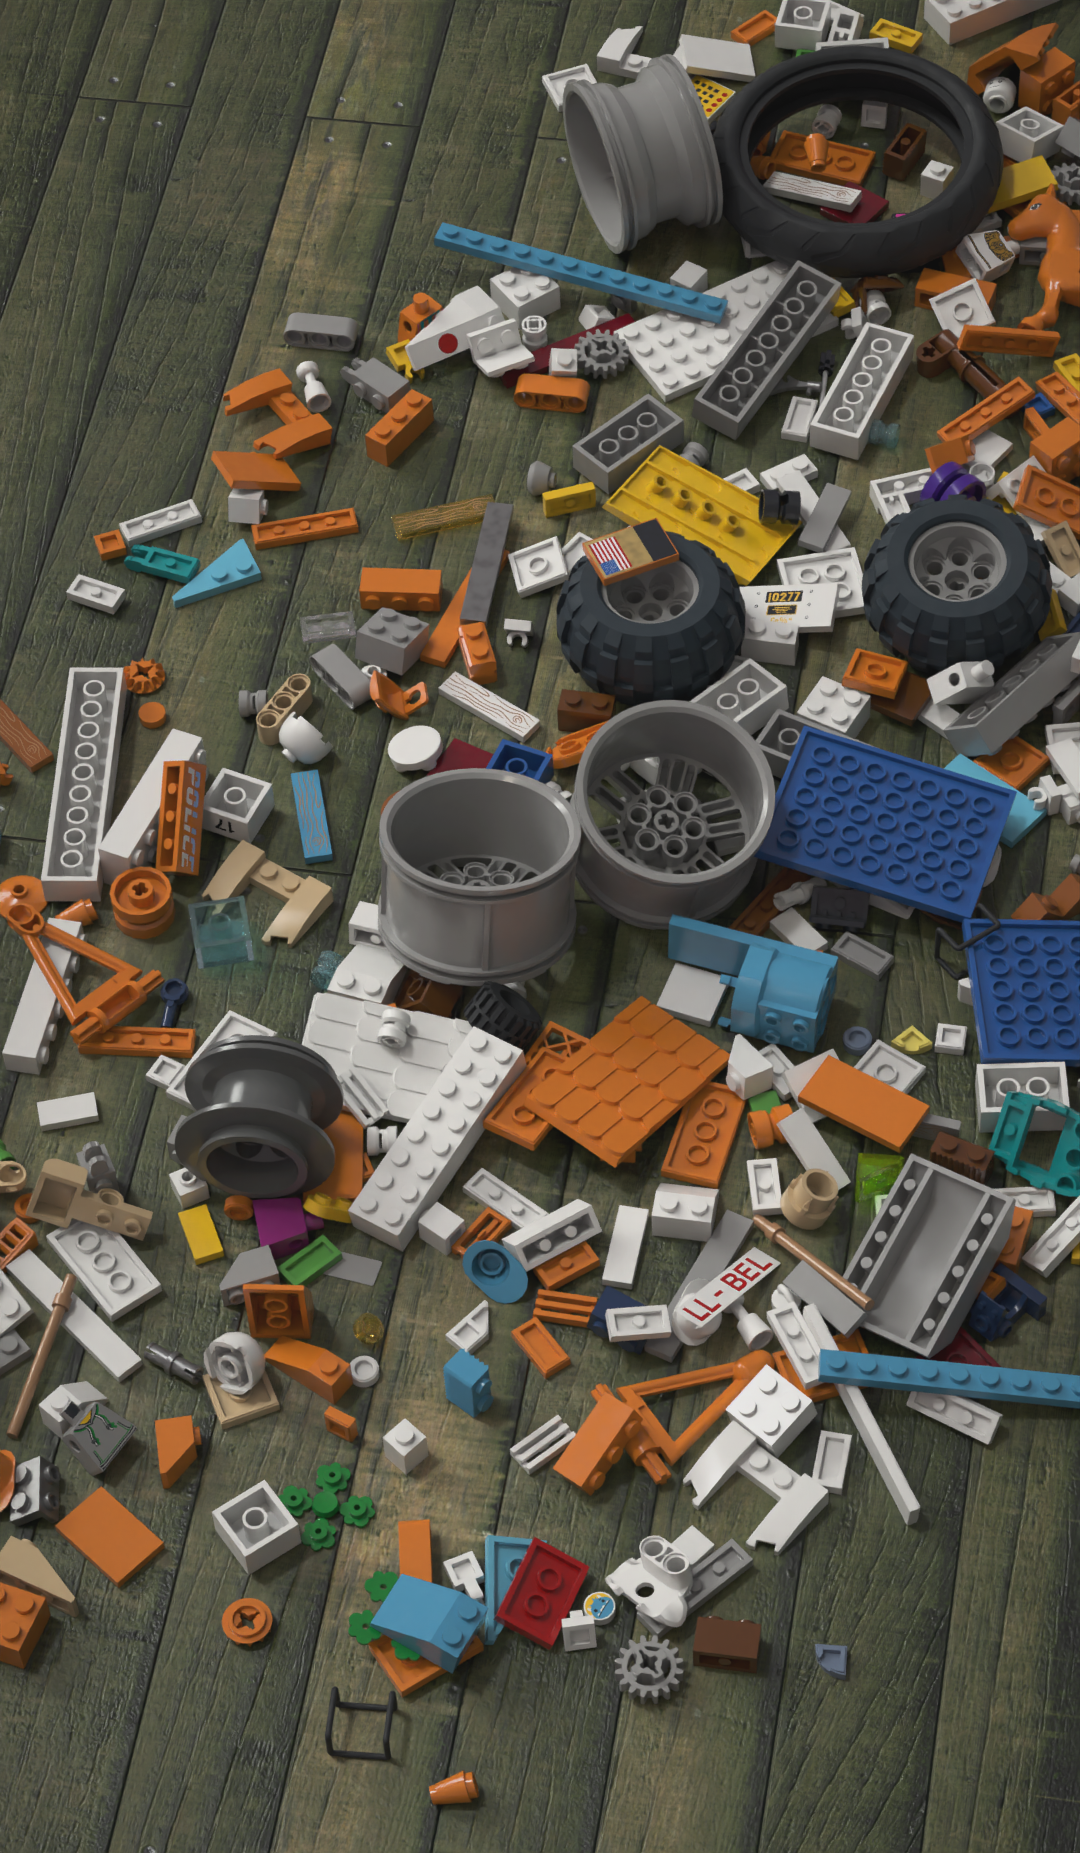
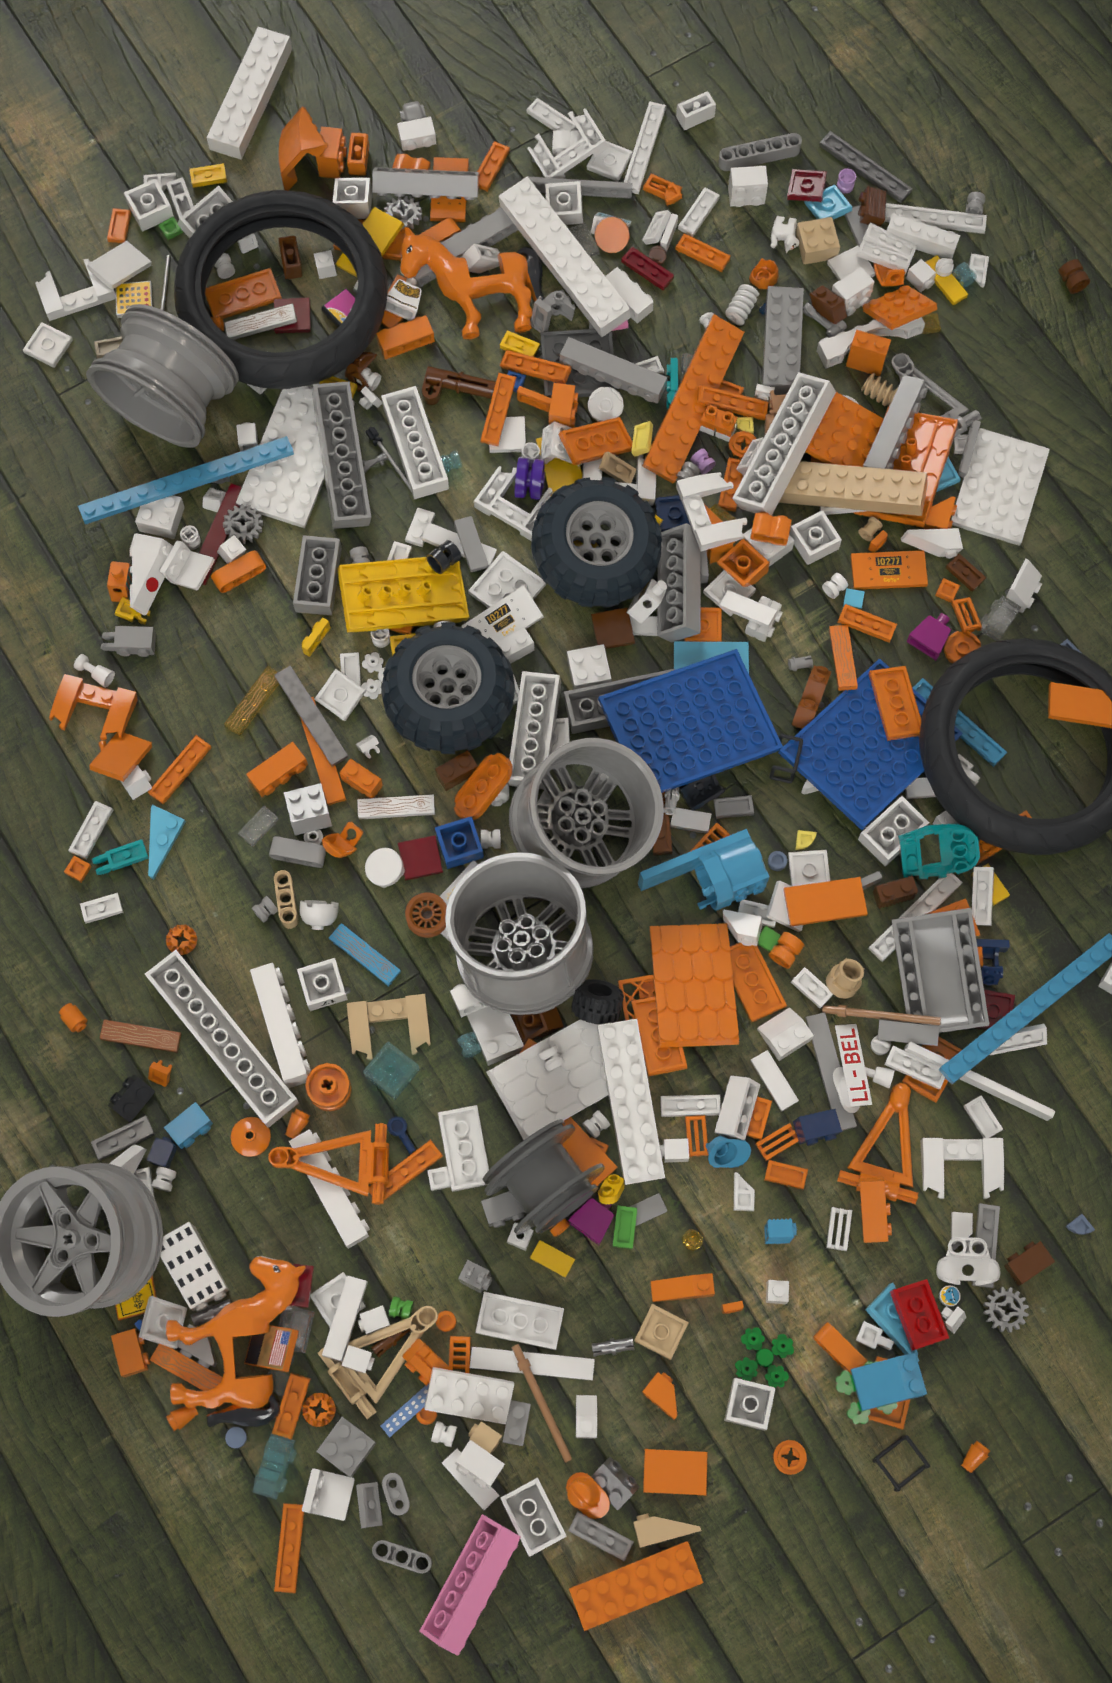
camera: 45 degrees left, 20 degrees up
tan plate [25,1159,153,1241] -> none
white tile [37,1092,99,1131] -> none
light grey torso [59,1400,137,1476] -> none
orange tile [138,702,166,729] -> none
orange brick [155,760,207,876] -> none
white cylinder [204,1332,266,1394] -> none
light grey slope [219,1245,280,1306] -> none
orange slope [243,1284,314,1339] -> none
light grey beam [283,312,359,351] -> none
white tile [337,1066,389,1129] -> none
white tile [350,1356,380,1387] -> none
orange brick [365,389,434,467] -> none
light grey cone [527,461,557,496] -> none
tile [582,518,679,586] -> none
white plate [605,1305,671,1342] -> none
white tile [656,963,728,1027] -> none
white brick [726,1364,817,1458] -> none
white tile [776,1107,851,1190] -> none
white tile [781,396,818,443] -> none
orange cone [804,133,829,173] -> none
orange tile [841,648,909,699] -> none
clear neon green slope [855,1153,904,1203] -> none
orange slope [925,435,976,474] -> none
white tile [929,278,996,338] -> none
white tile [934,1023,967,1056] -> none
orange tile [957,324,1061,357] -> none
white head [983,77,1017,113] -> none
white tile [1027,775,1062,816] -> none

